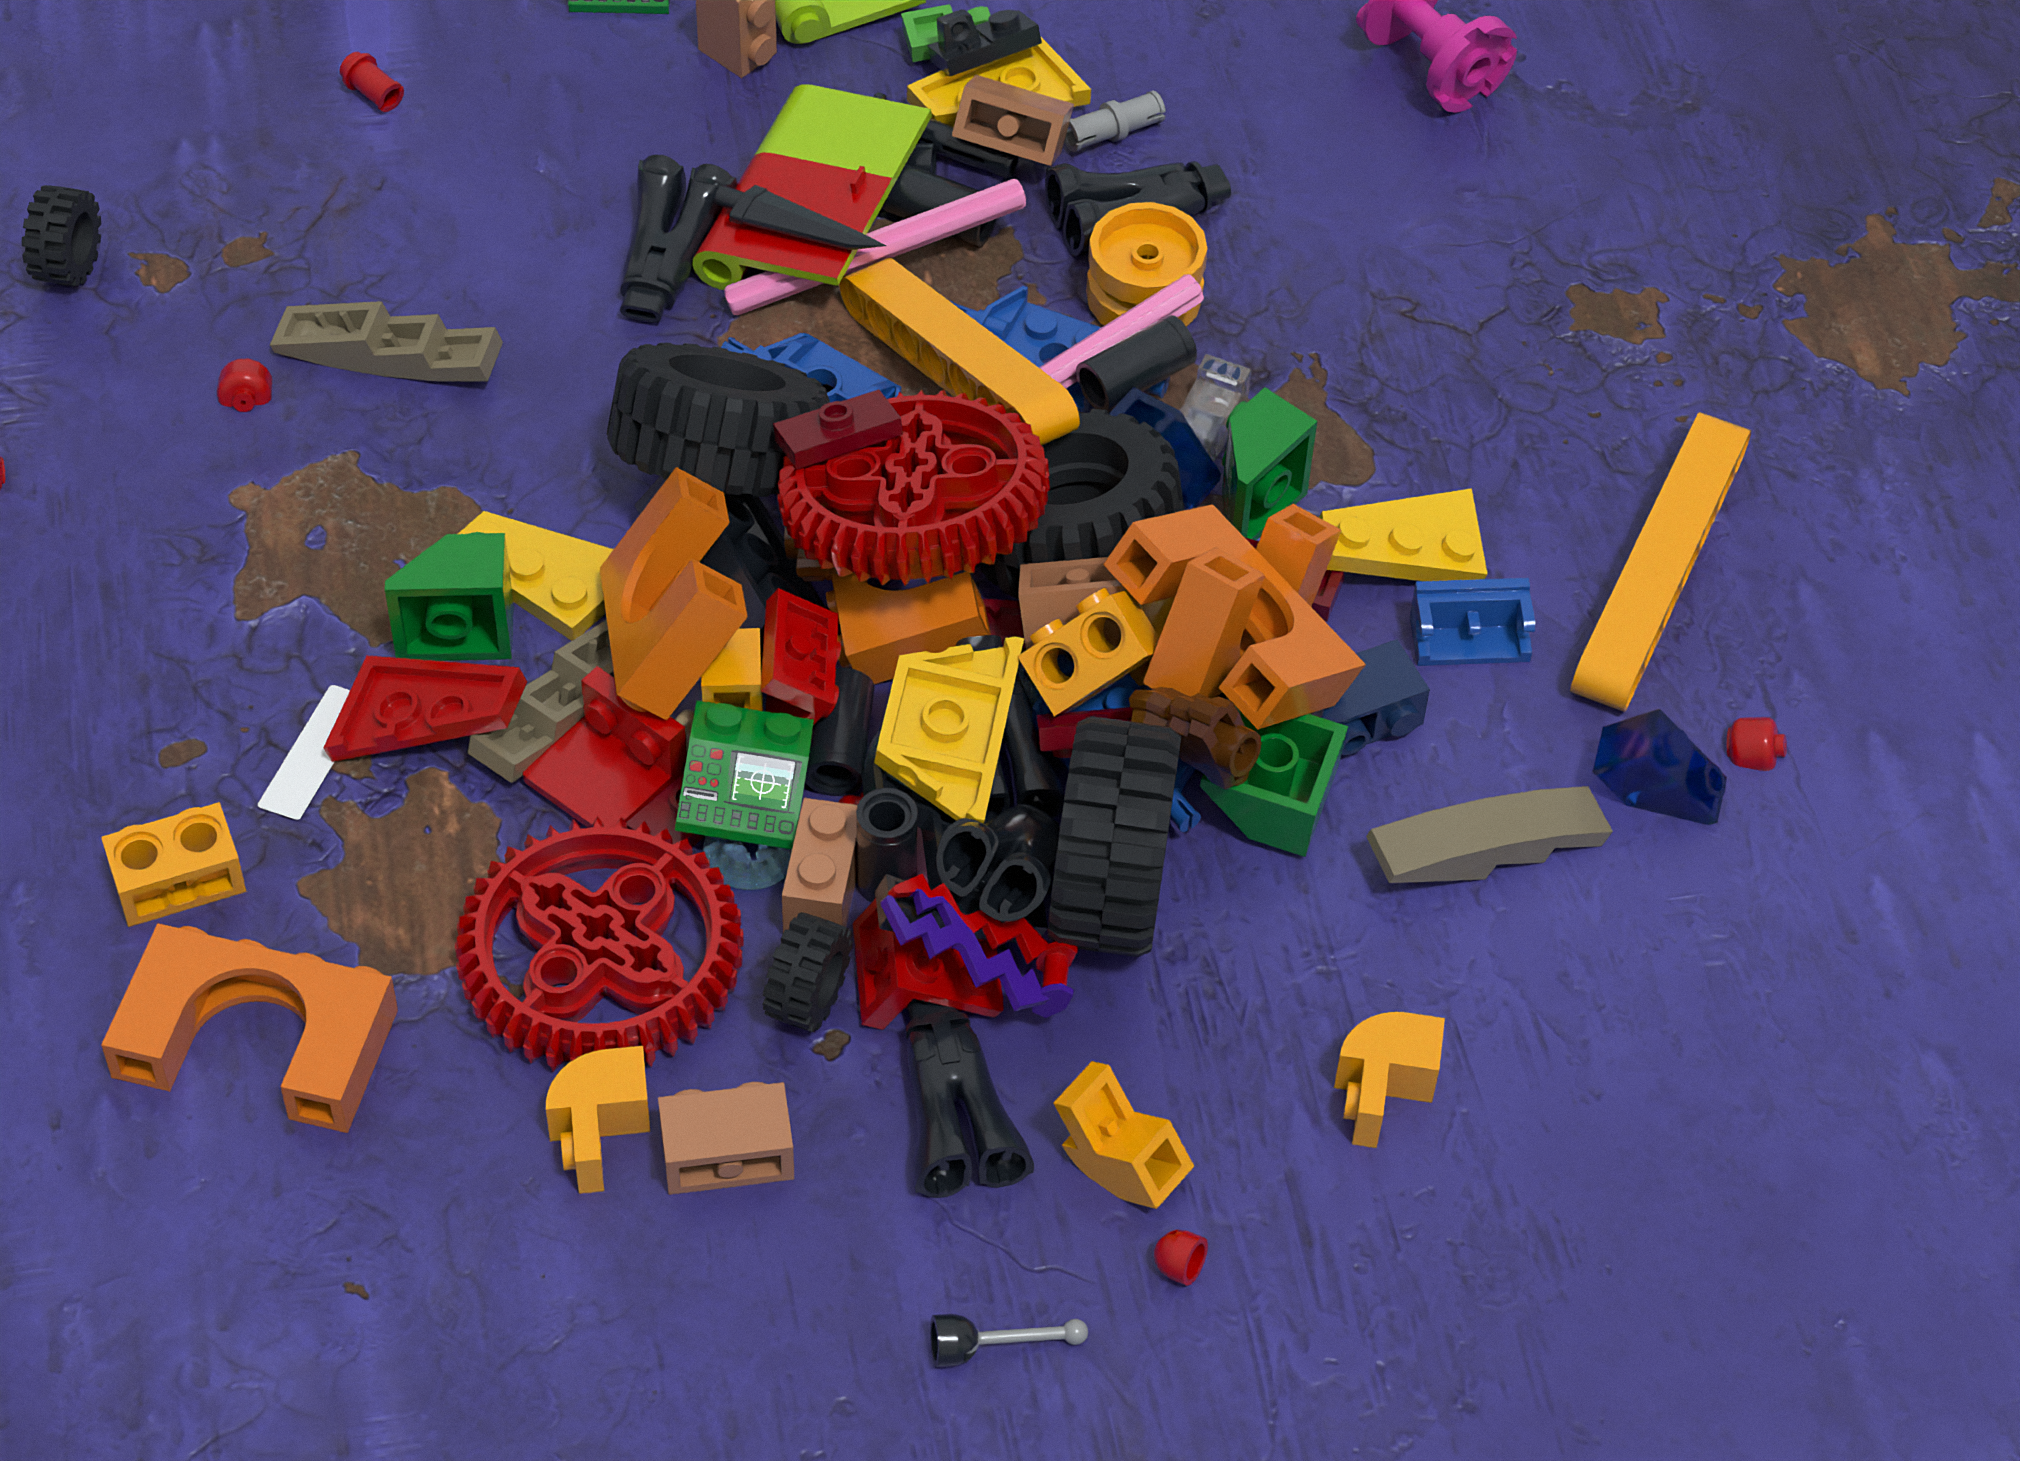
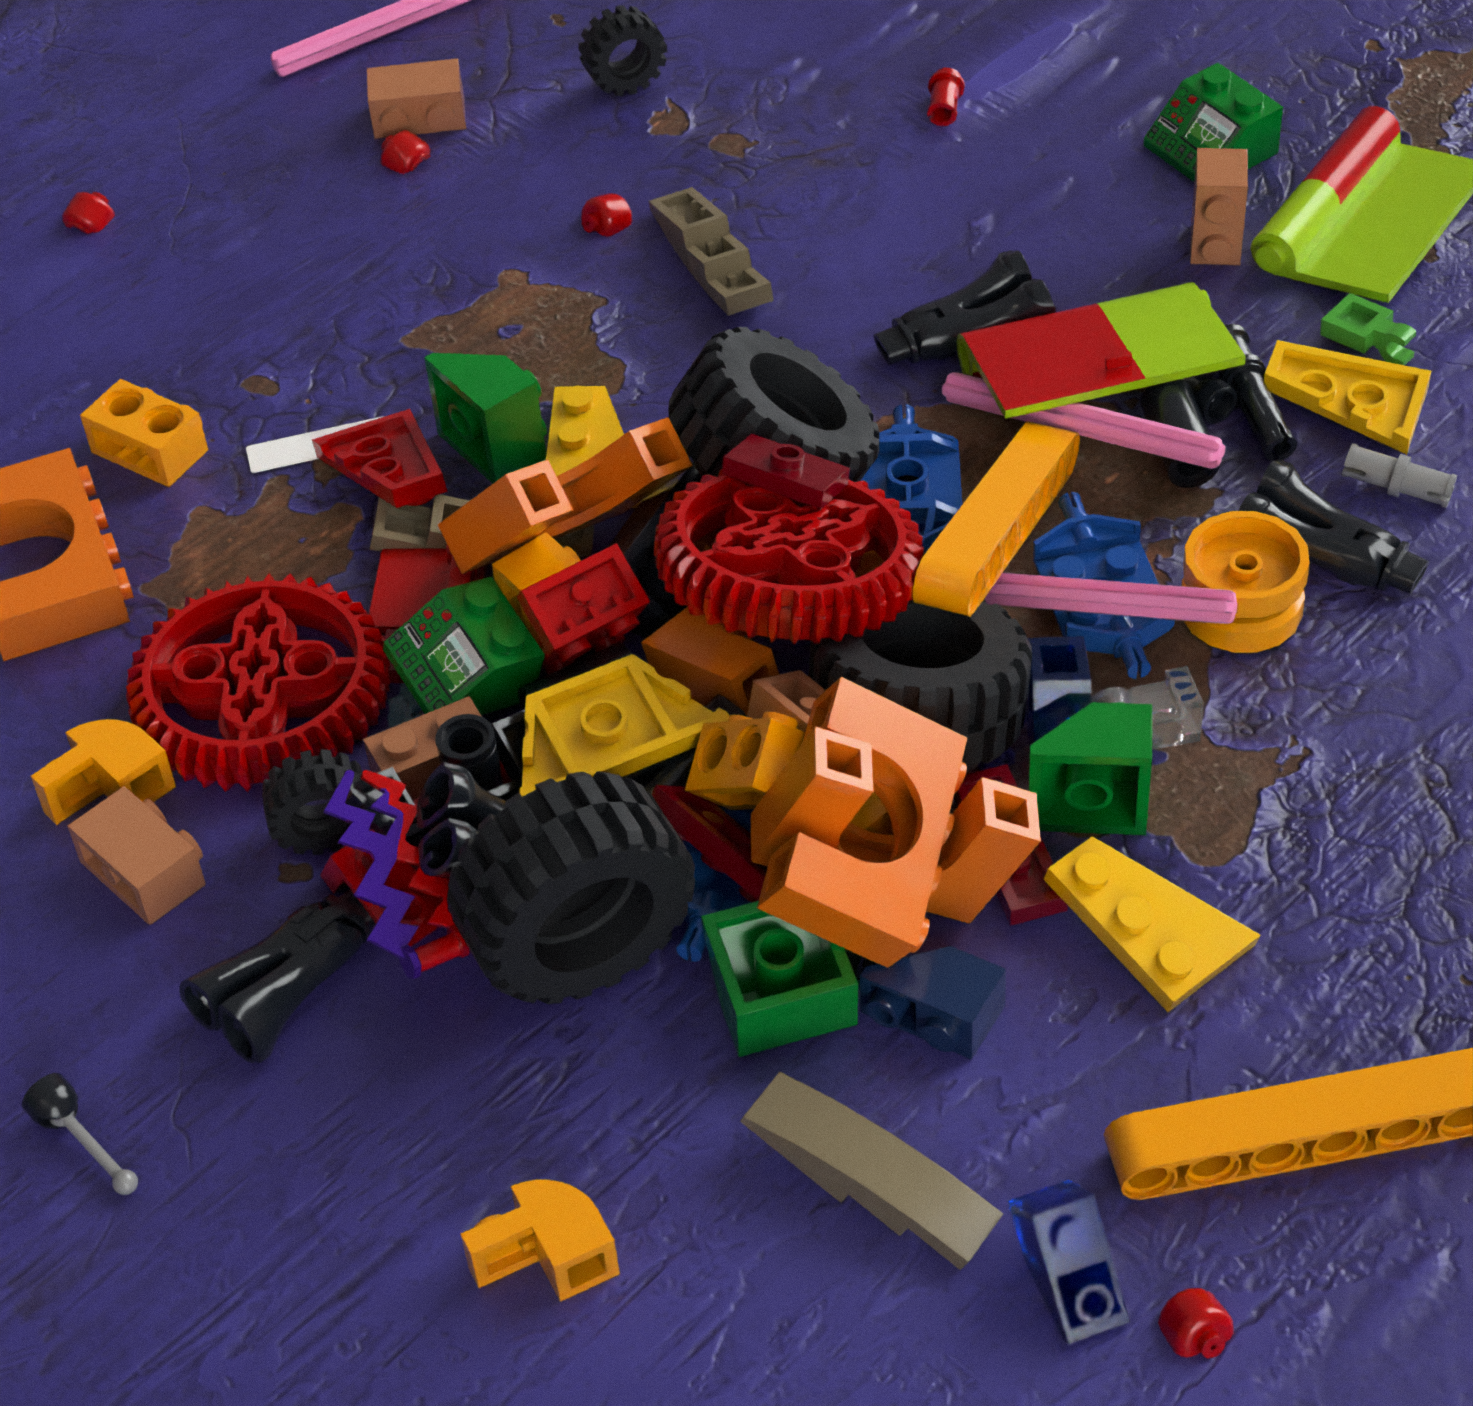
camera: 60 degrees right, 5 degrees down
black bar [715,185,886,250] -> none
black hinge [927,9,1042,76] -> none
nougat brick [952,75,1074,166] -> none
light orange brick [1053,1061,1194,1209] -> none
black pin [1076,315,1197,411] -> none
reddish brown rock [1129,687,1262,790] -> none
red hinge [1154,1229,1208,1286] -> none
blue hinge [1410,578,1535,666] -> none

